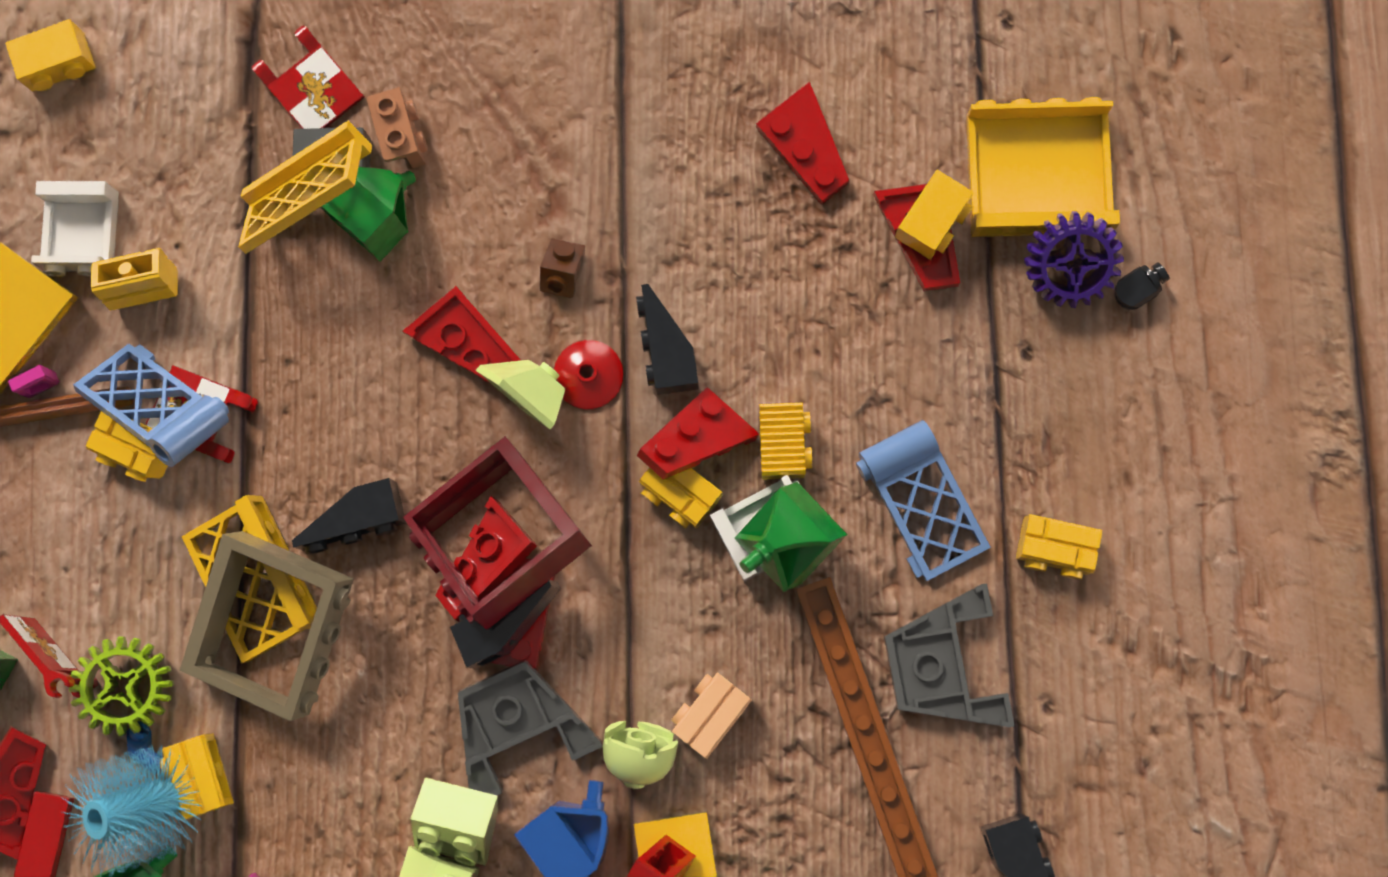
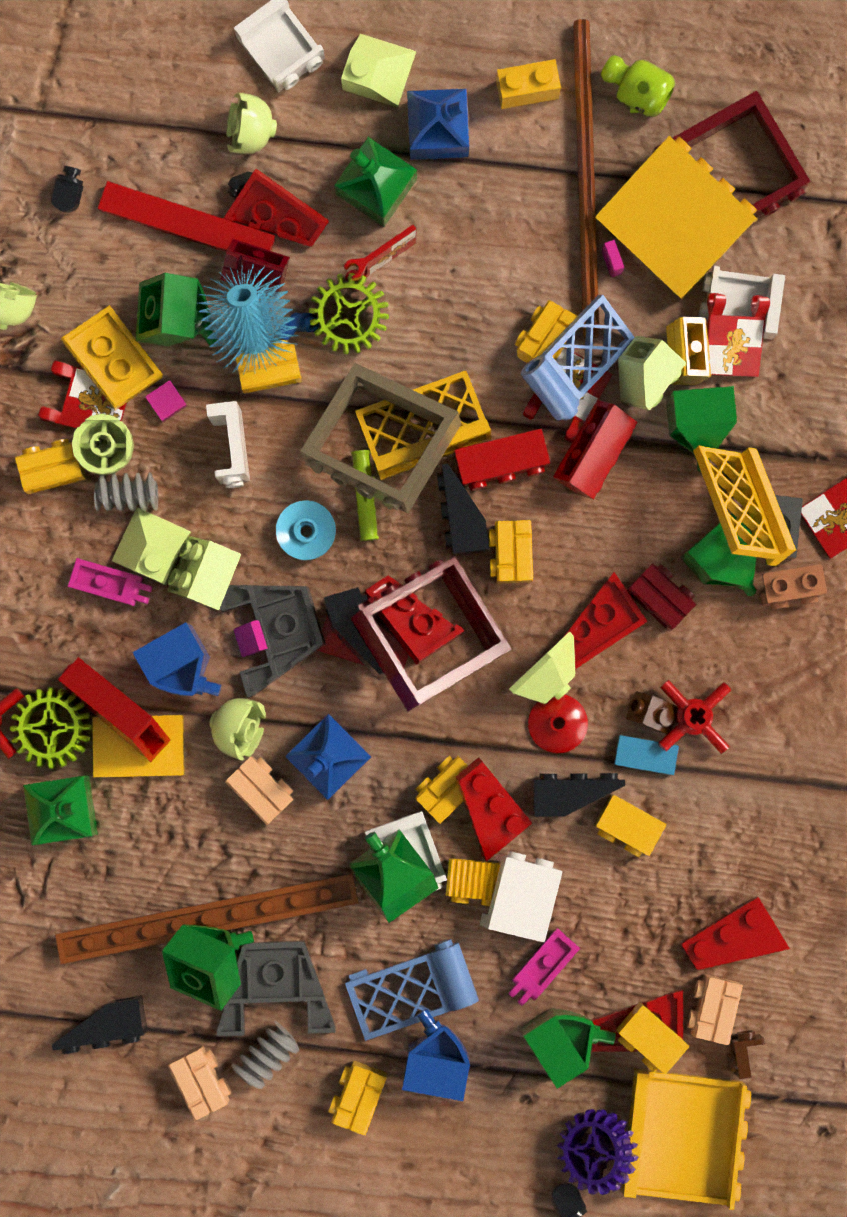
camera: 85 degrees right, 5 degrees up
none -> green piece [162,924,254,1011]
none -> light nougat brick [168,1045,231,1121]
none -> white panel [206,401,250,488]
none -> dark red brick [220,239,290,298]
none -> light grey piece [231,1021,299,1089]
none -> dark pink tile [233,620,268,657]
none -> medium azure dish [276,500,336,560]
none -> blue piece [285,714,371,800]
none -> lime pin [351,450,379,541]
none -> blue piece [402,1009,470,1101]
none -> red brick [454,428,550,491]
none -> white panel [479,851,563,943]
none -> yellow brick [489,520,533,584]
none -> dark pink hinge [508,927,580,1006]
none -> green piece [521,1008,616,1089]
none -> red brick [553,400,638,500]
none -> yellow brick [594,794,667,858]
none -> dark azure tile [614,735,679,775]
none -> yellowish green slope [618,336,686,410]
none -> dark red brick [627,563,697,632]
none -> red bar [658,679,732,754]
none -> green piece [666,386,737,472]
none -> light nougat brick [687,974,743,1045]
none -> flag [707,293,770,377]
none -> reddish brown bracket [727,1030,765,1079]

